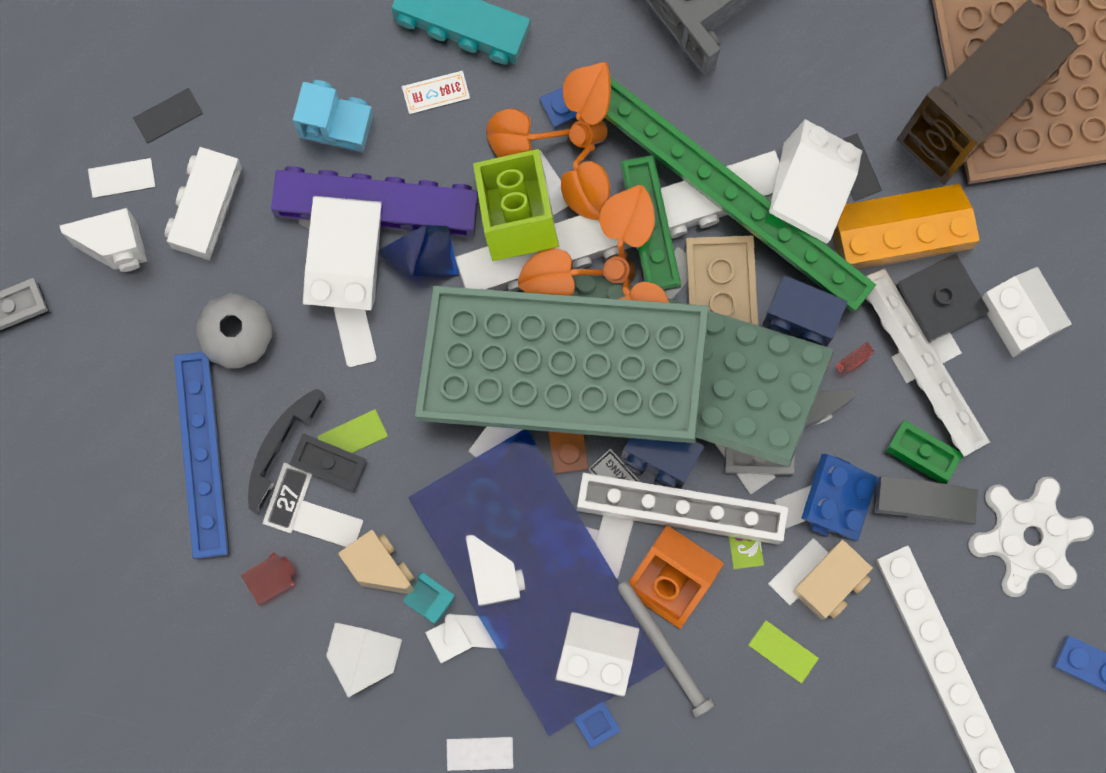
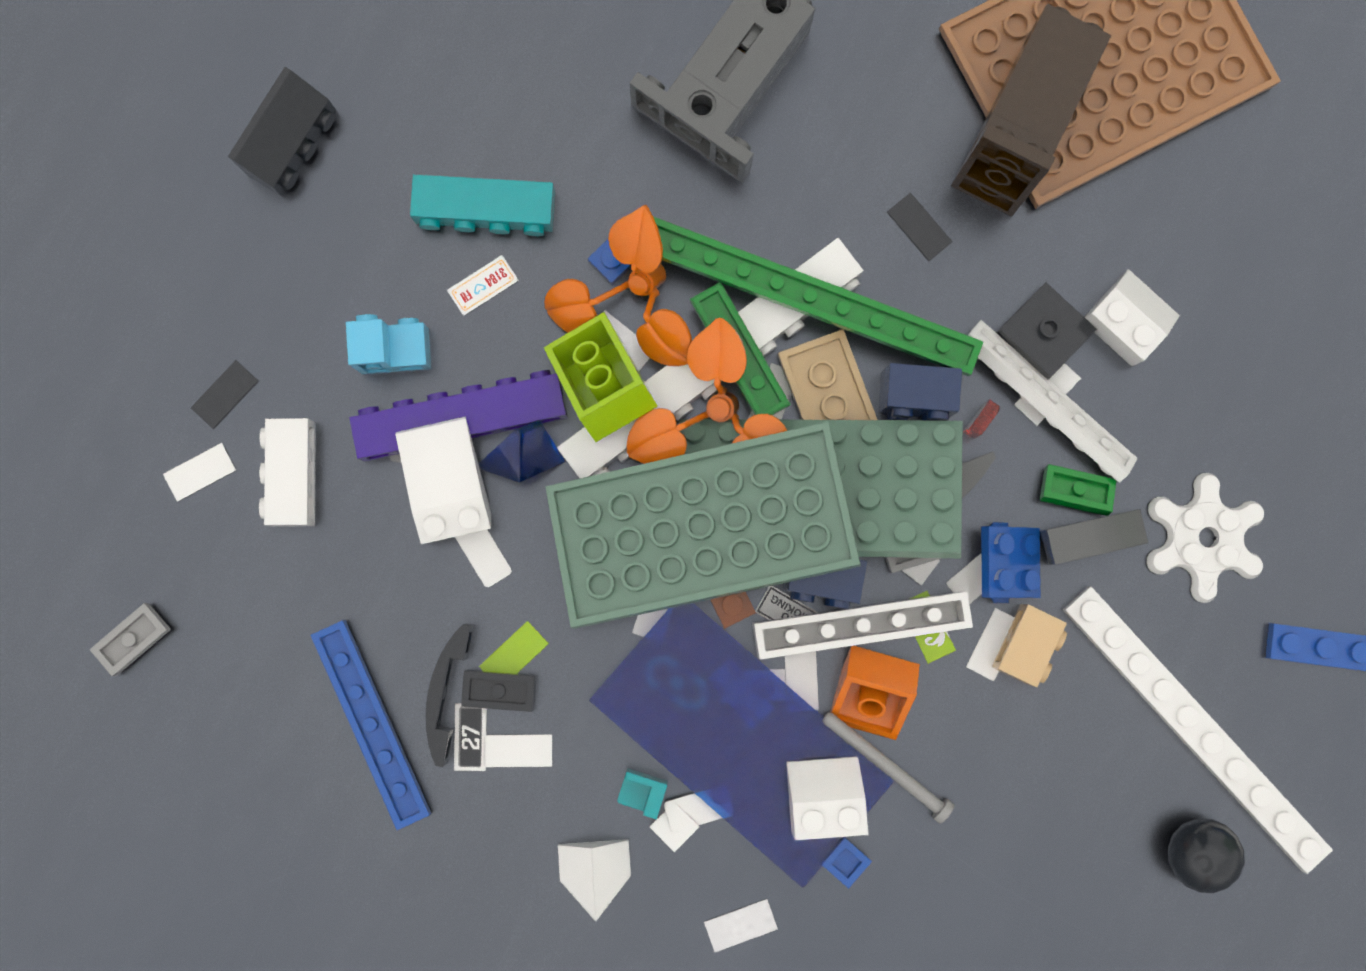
camera: 20 degrees left, 5 degrees up
white slope [60,208,147,272] -> none
light grey piece [196,293,272,369] -> none
clear red bracket [241,552,296,606] -> none
tan slope [338,530,415,594] -> none
white slope [466,535,526,607] -> none
lime sticker [748,620,819,684] -> none
white slope [769,119,862,244] -> none
light orange slope [833,184,980,270] -> none

